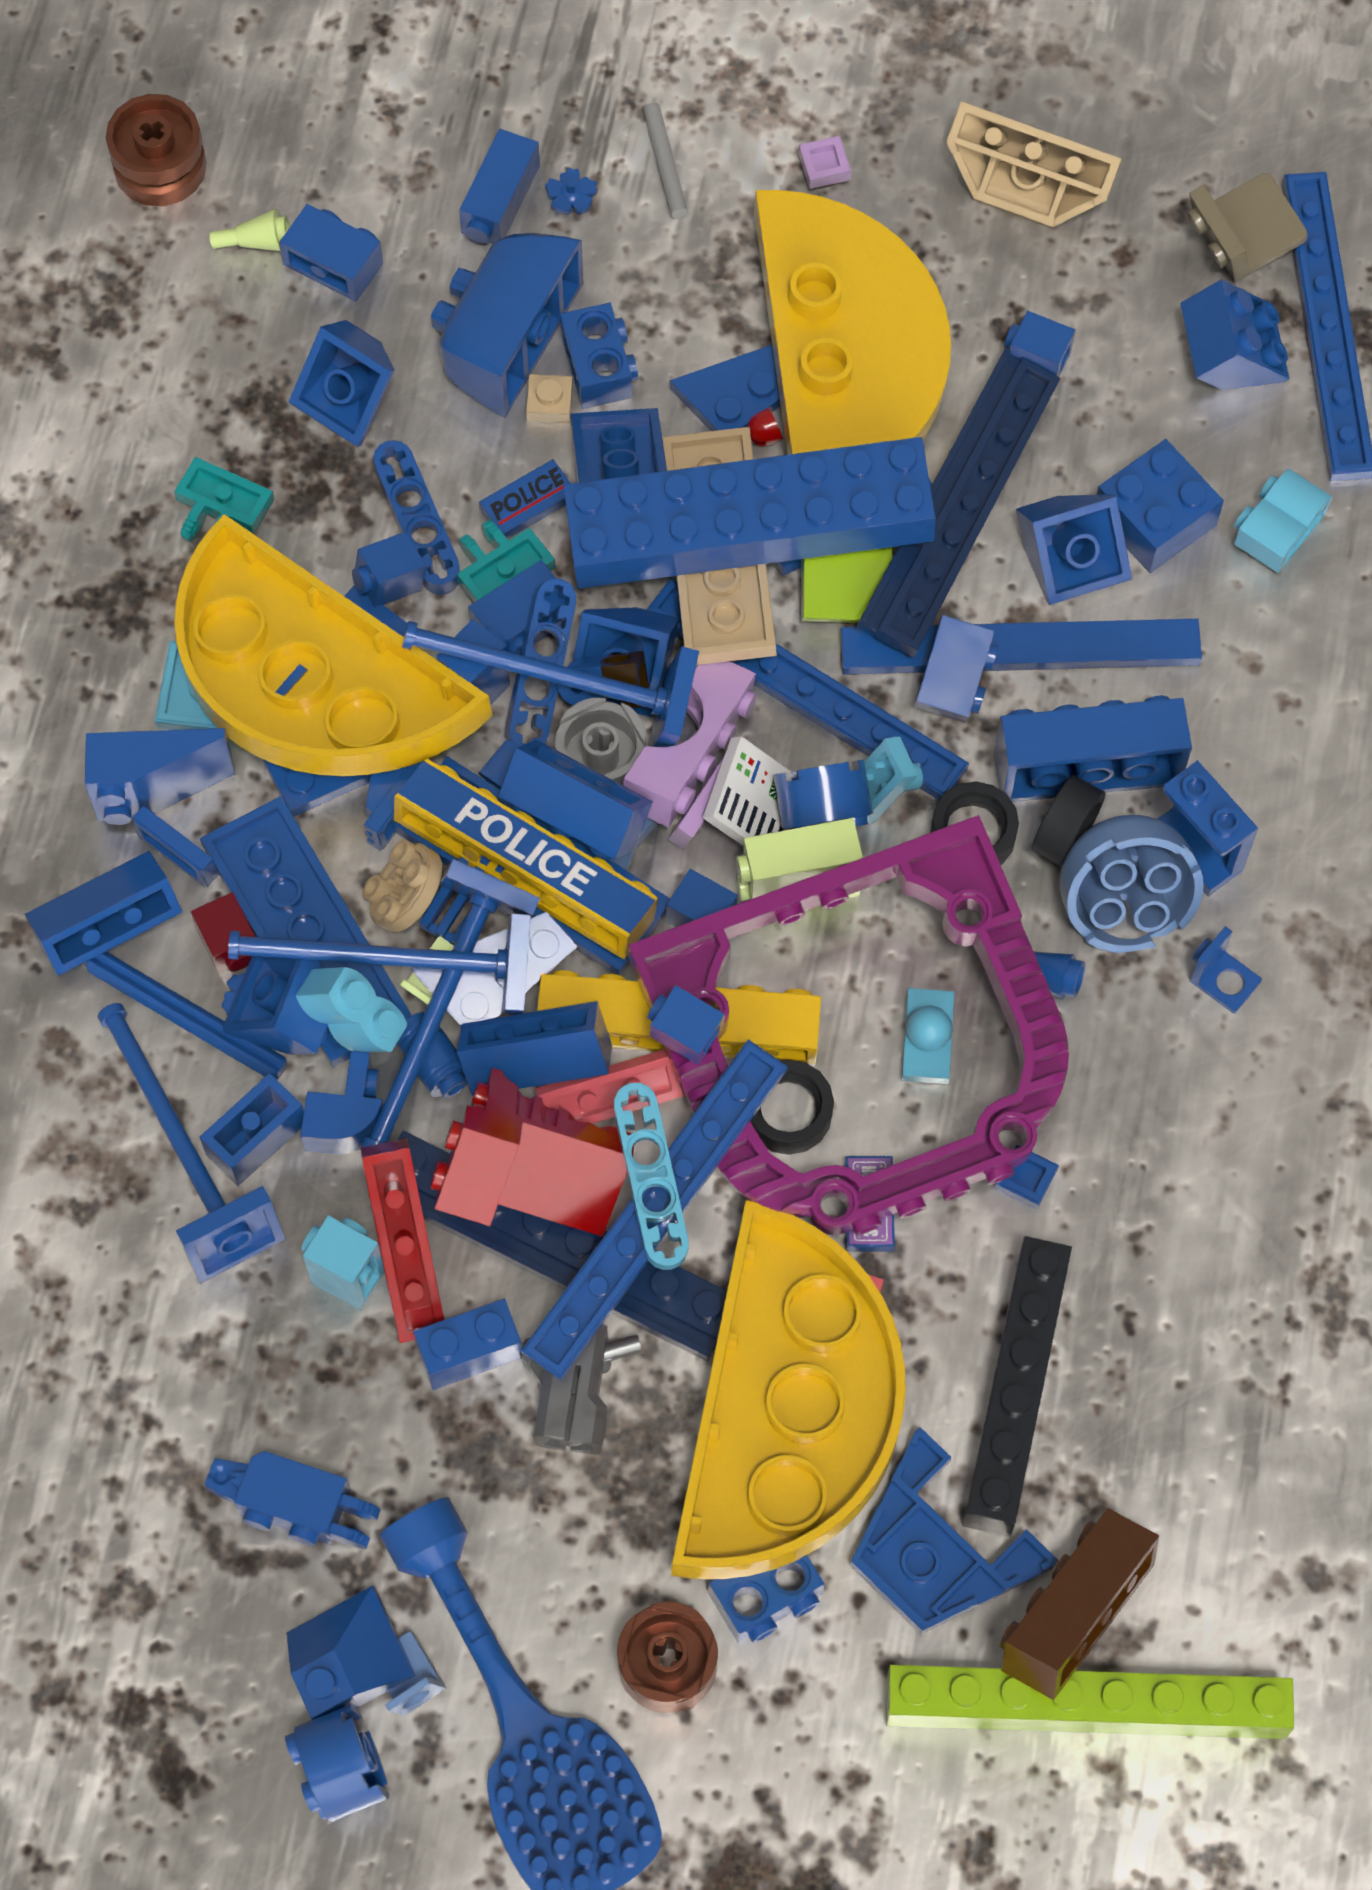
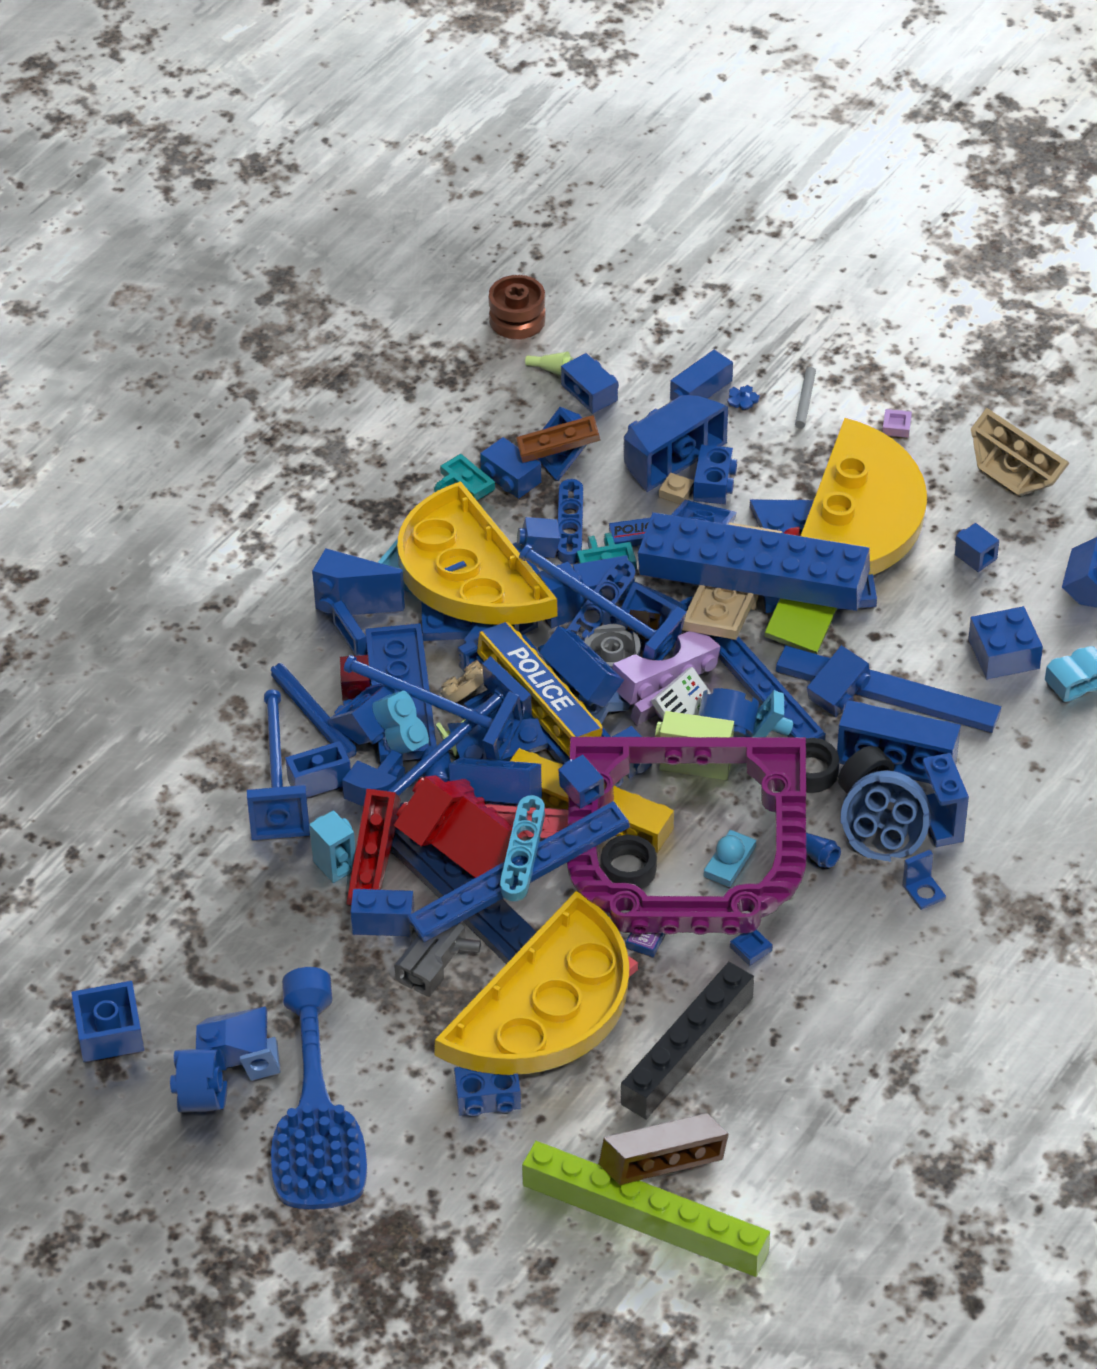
camera: 25 degrees right, 20 degrees down
blue brick [25,851,183,976] -> none
blue hinge [205,1451,381,1549] -> none
copper brick [617,1601,718,1713] -> none
blue wing [850,1427,1059,1635] -> none
dark blue plate [856,348,1061,658] -> none
blue slope [1016,494,1132,605] -> none
none -> blue brick [71,981,144,1062]
none -> blue brick [480,437,541,499]
none -> dark orange tile [516,415,601,463]

